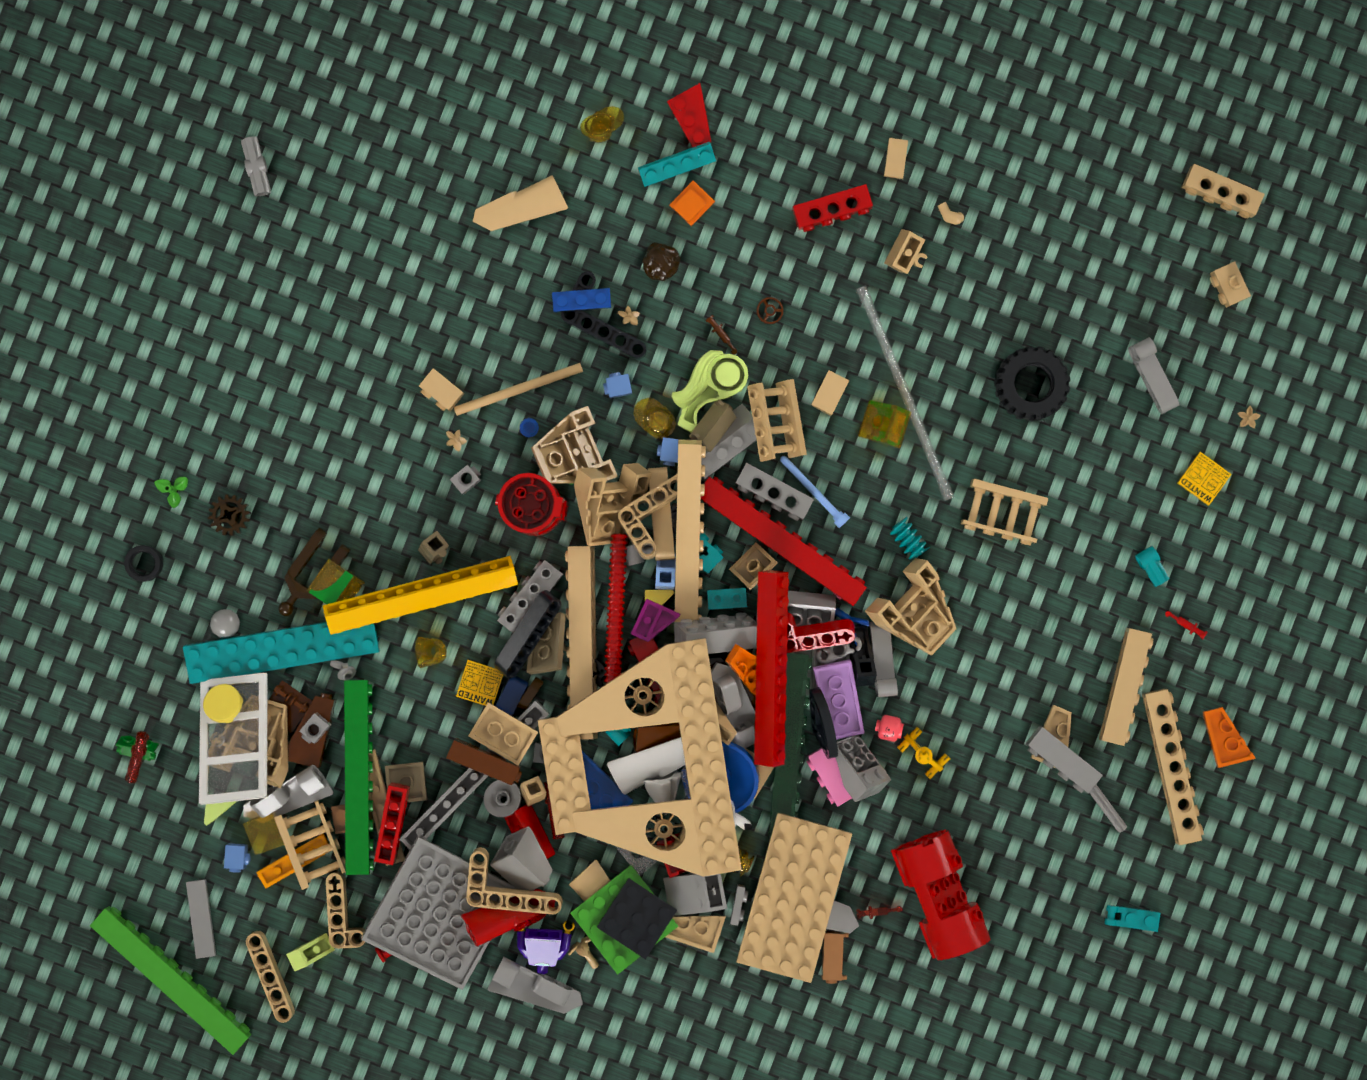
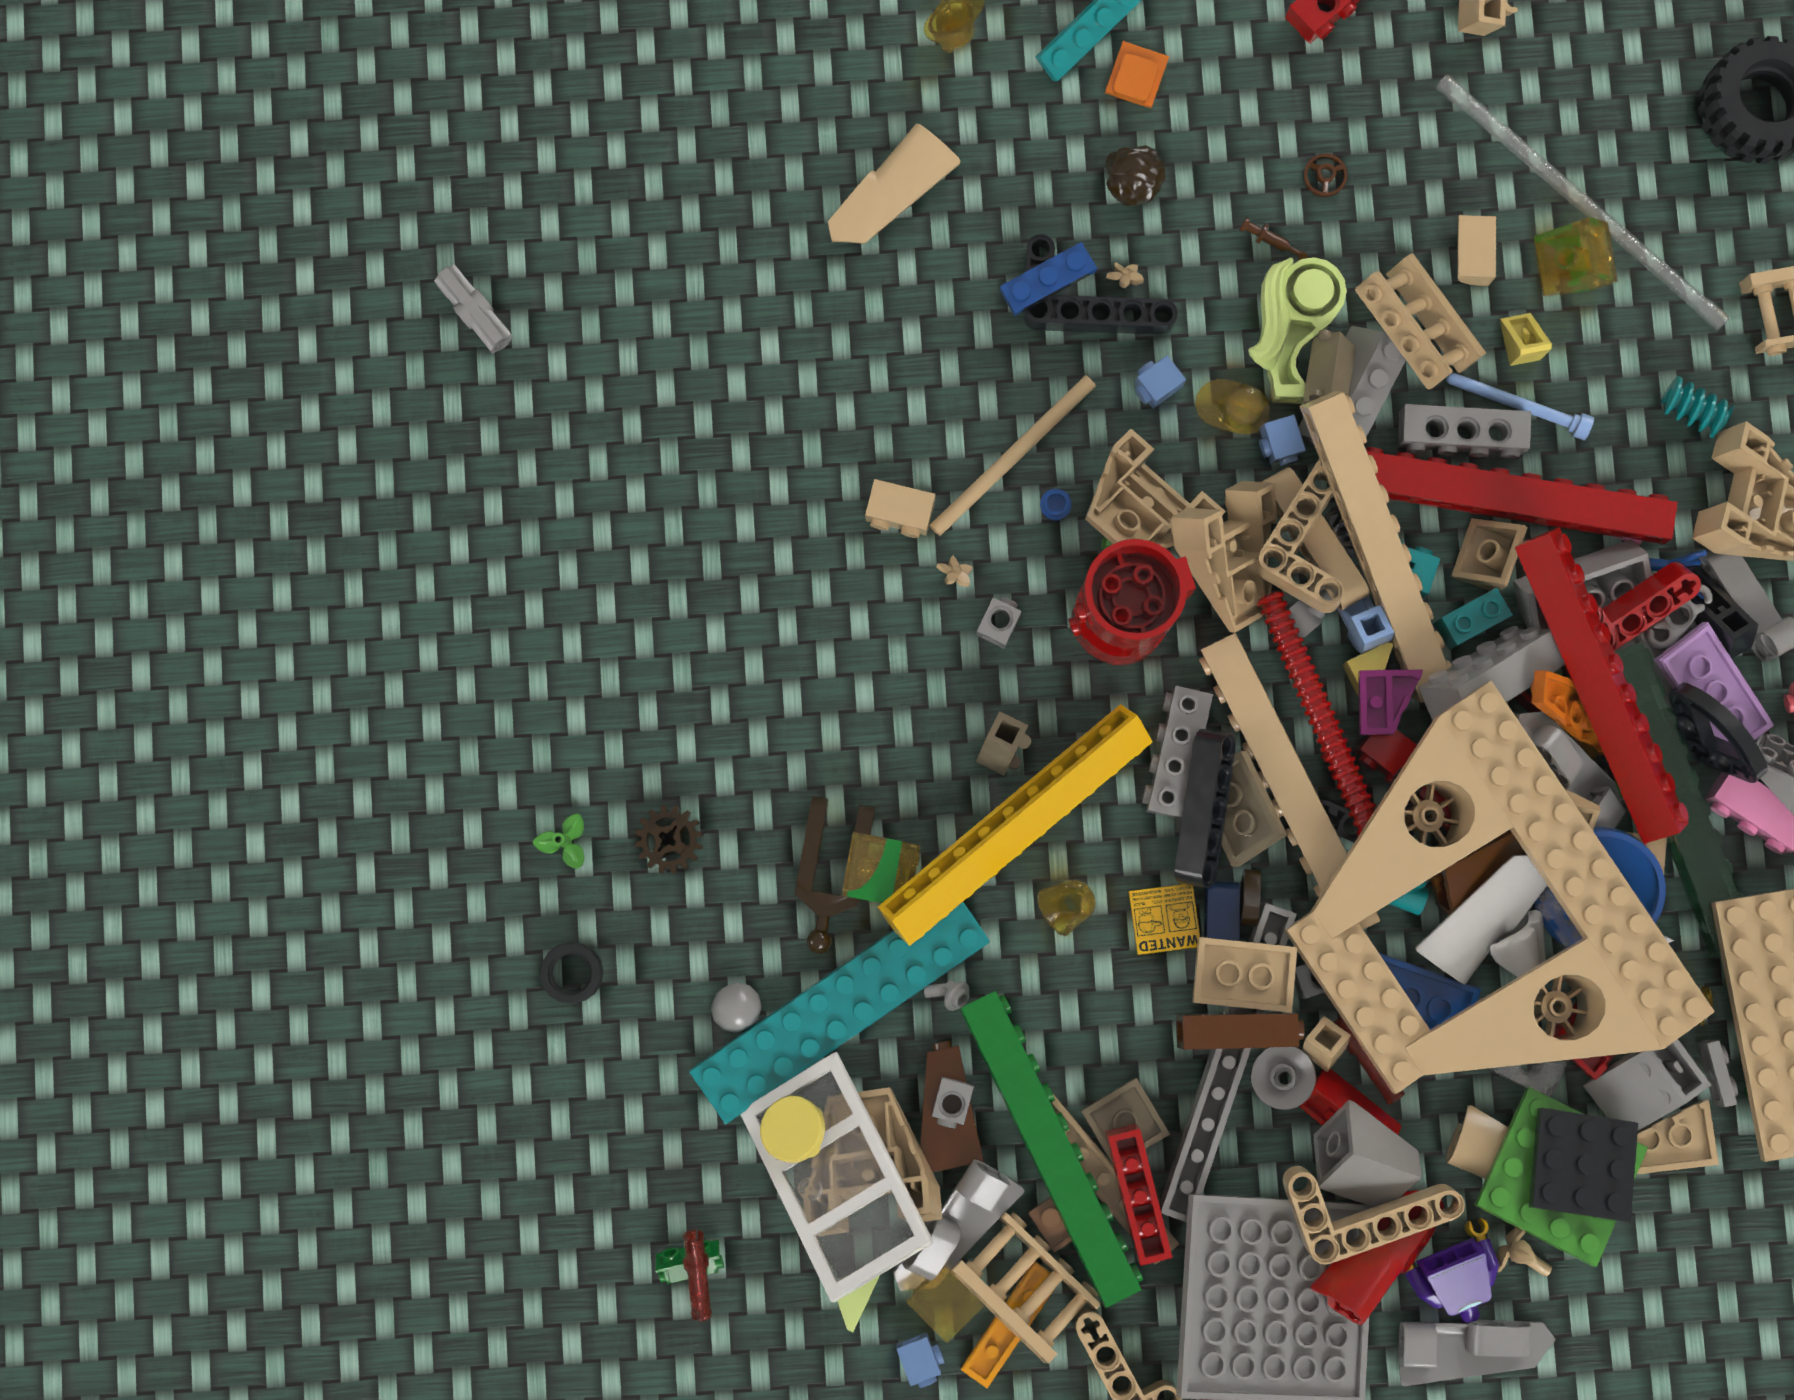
camera: 20 degrees left, 5 degrees down
reddish brown hinge [269,680,312,734] -> none
none -> light yellow slope [1500,313,1552,366]

